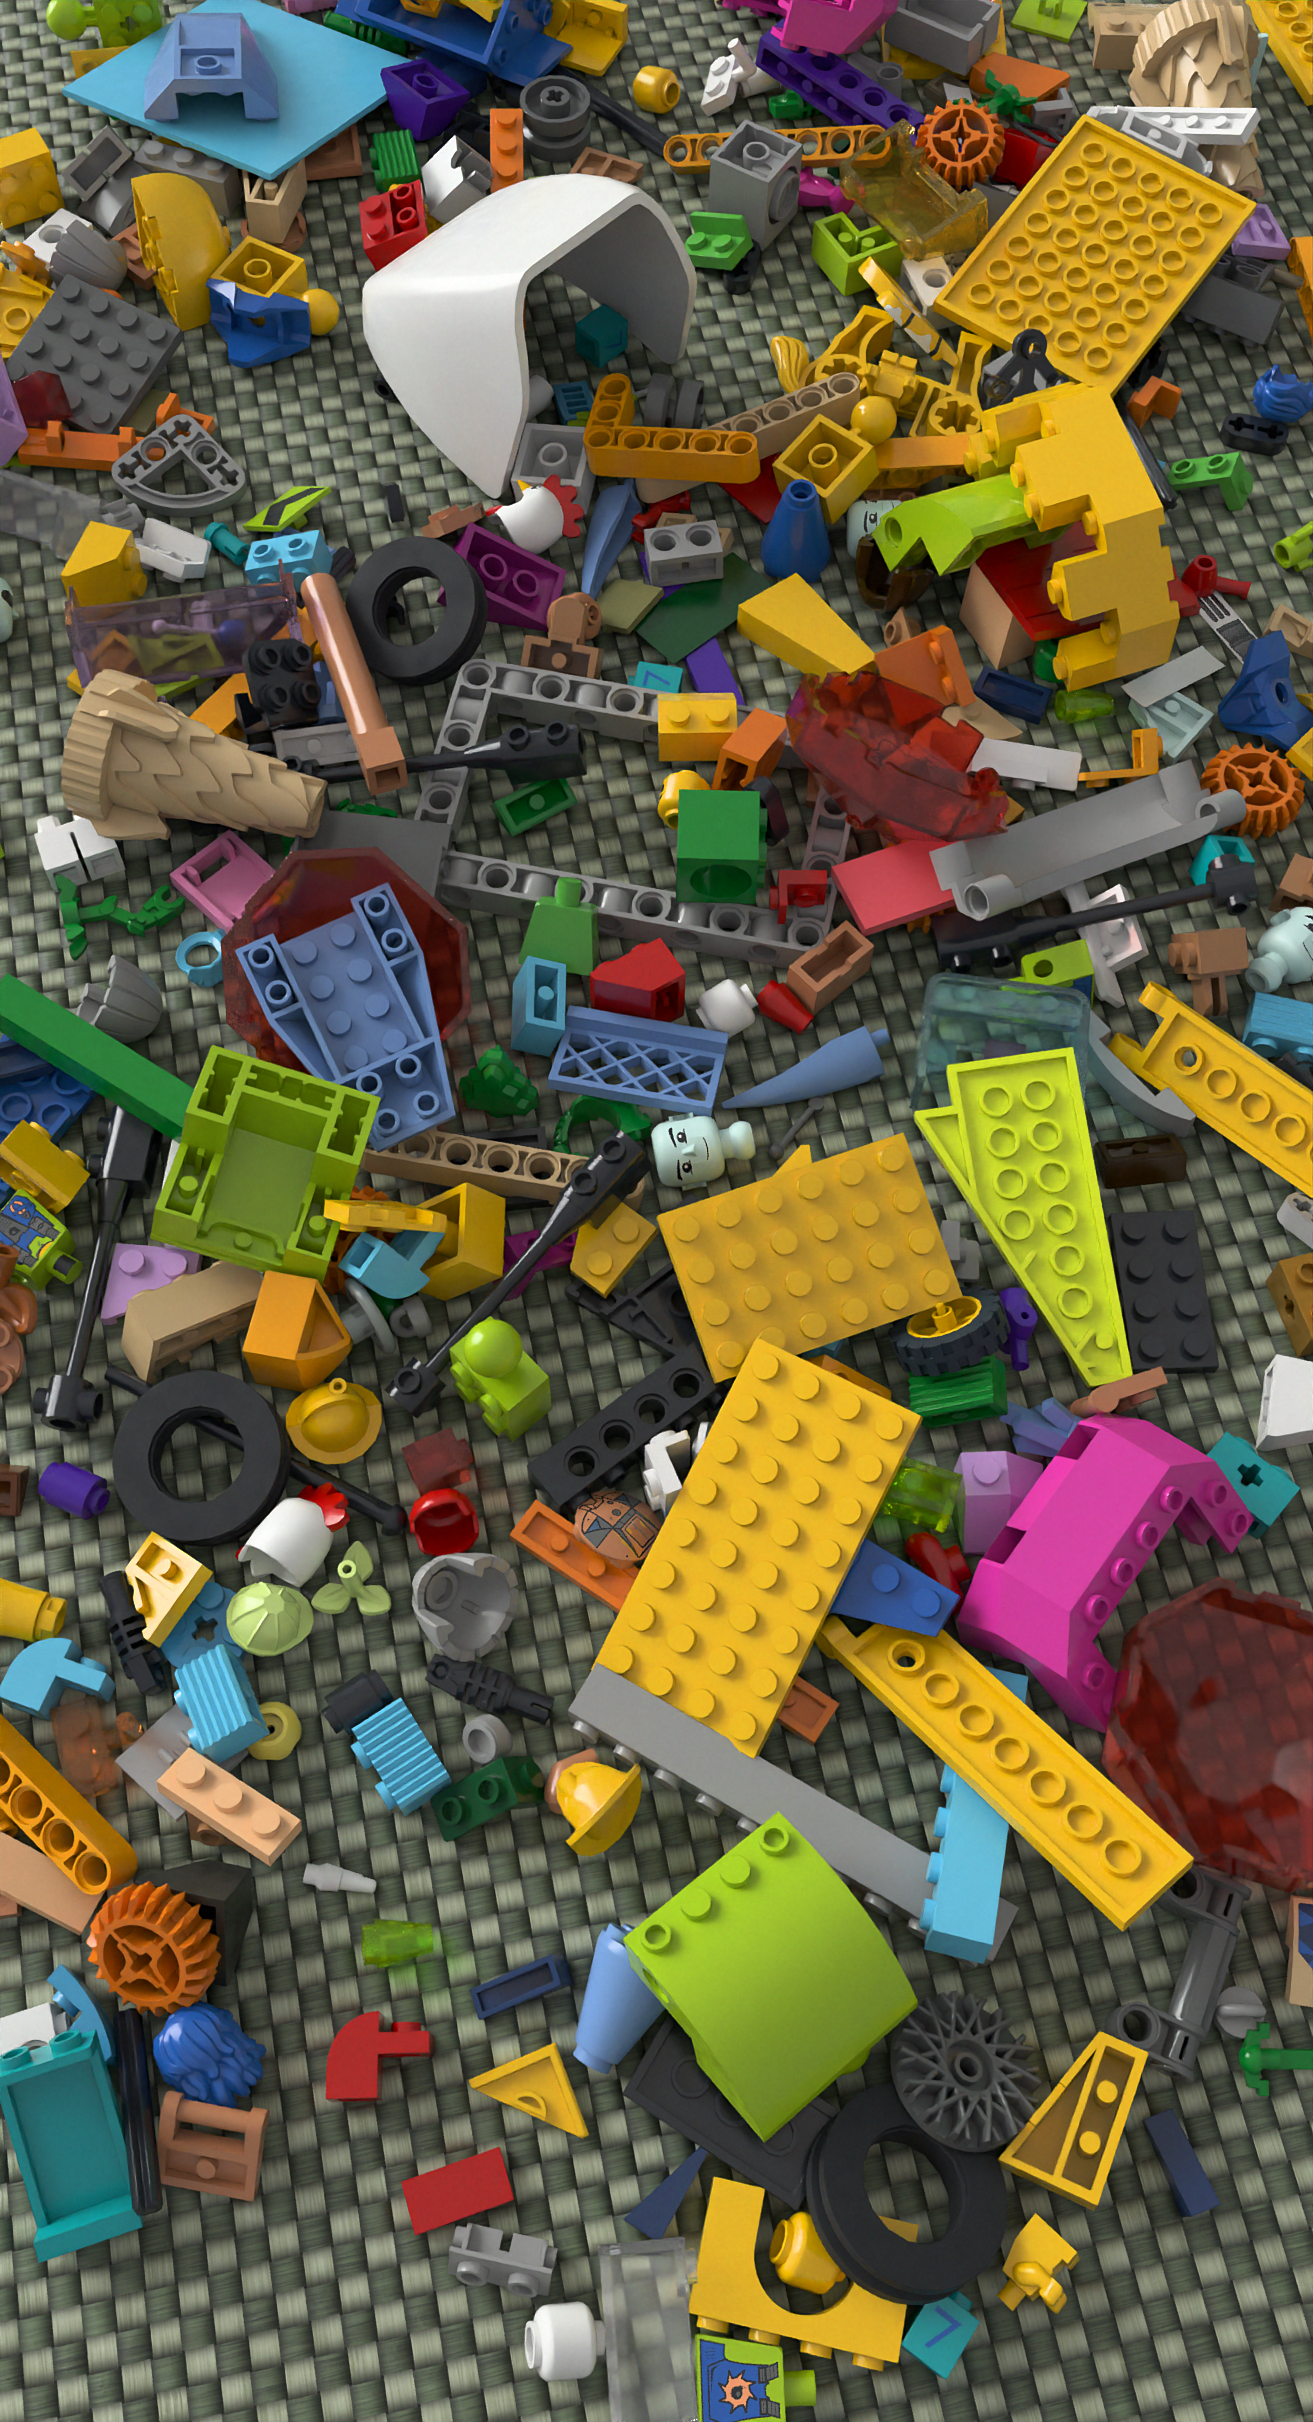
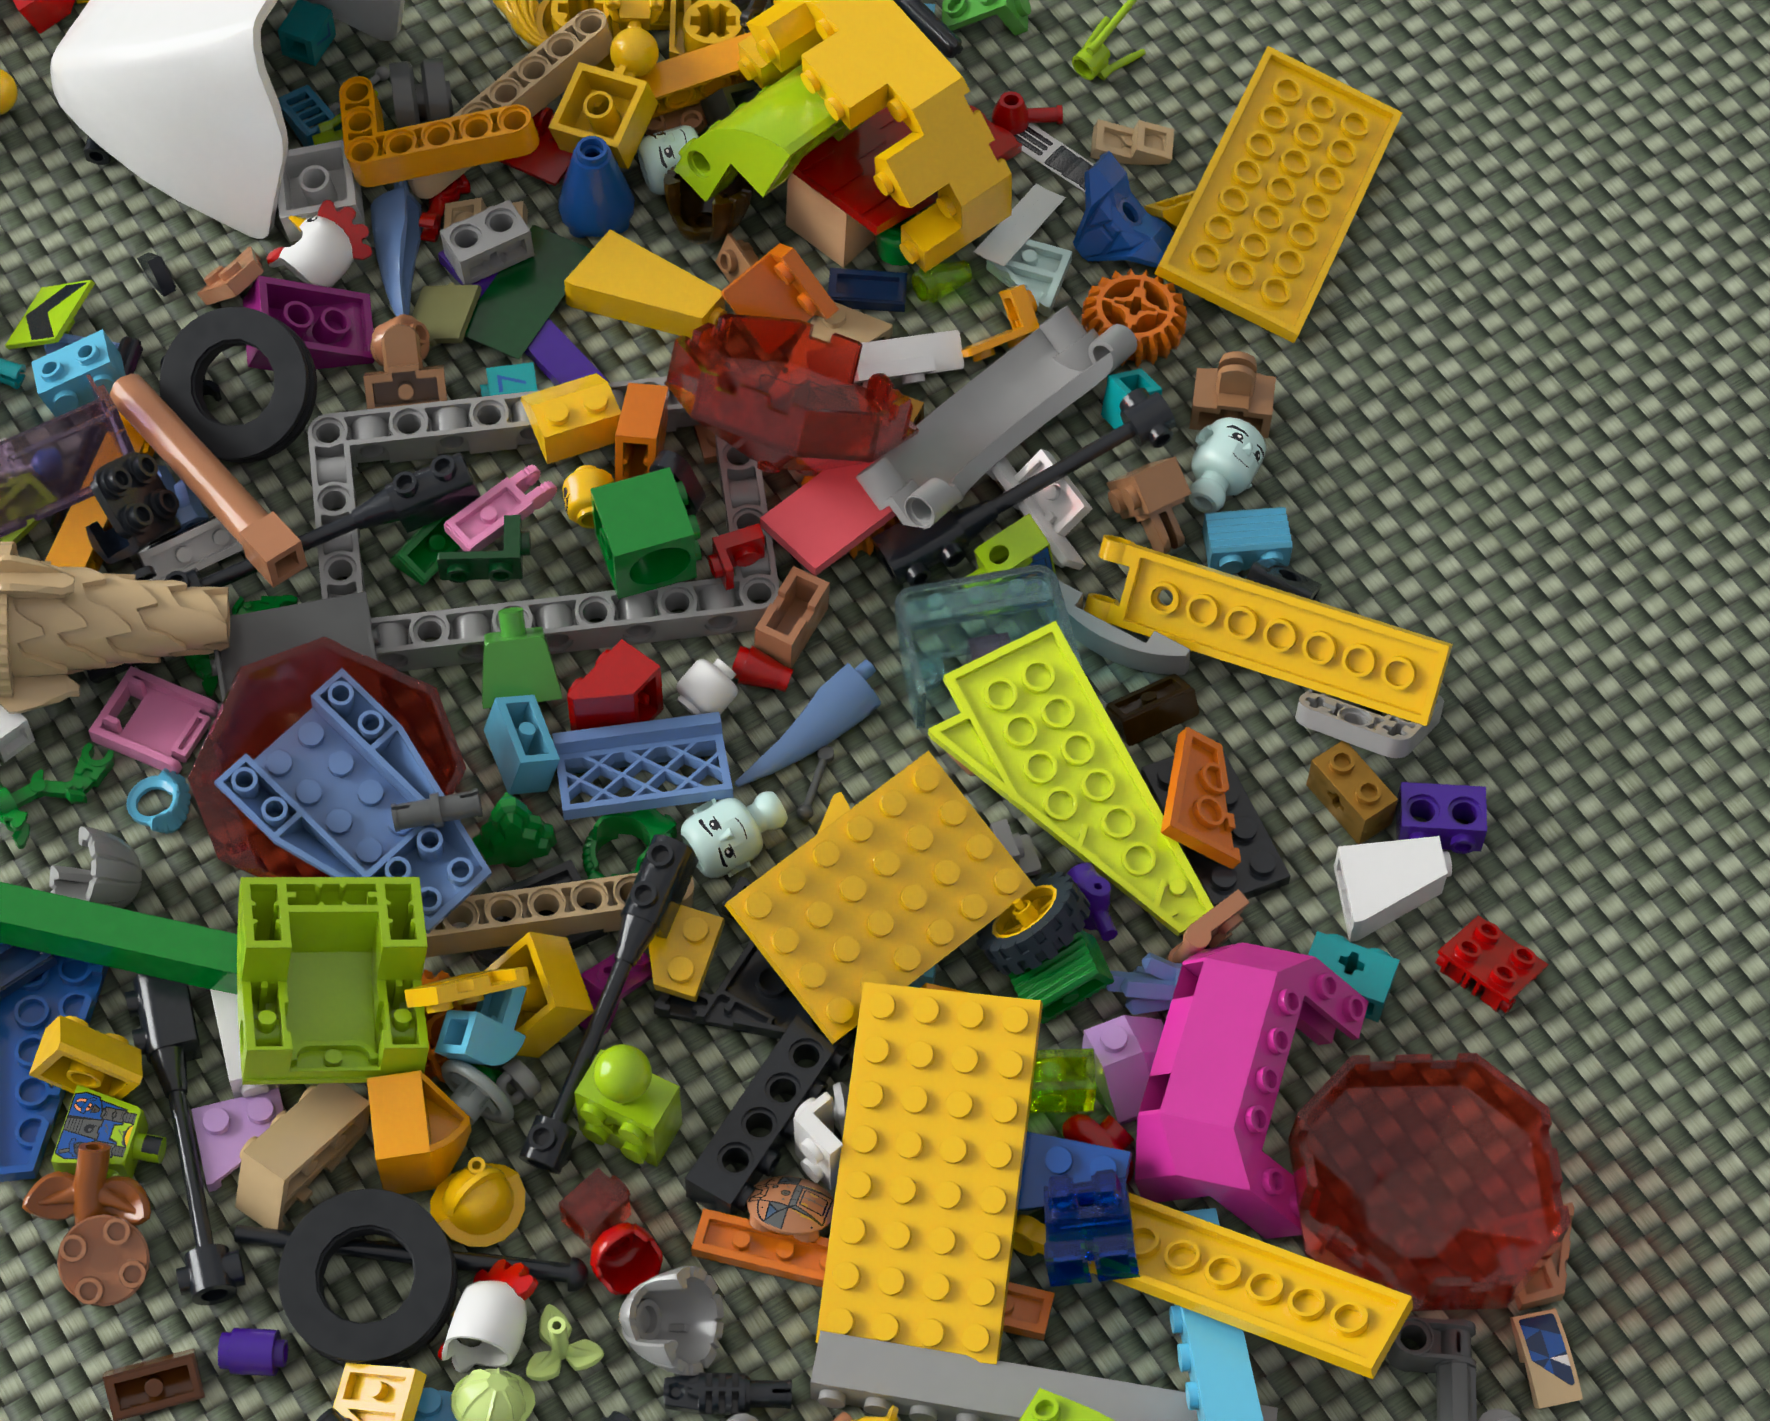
camera: 20 degrees left, 5 degrees down
none -> dark grey pin [391,788,483,832]
none -> dark green bracket [437,515,531,583]
none -> bright pink hinge [444,465,557,552]
none -> clear blue hips [1044,1169,1140,1287]
none -> orange wing [1161,727,1241,869]

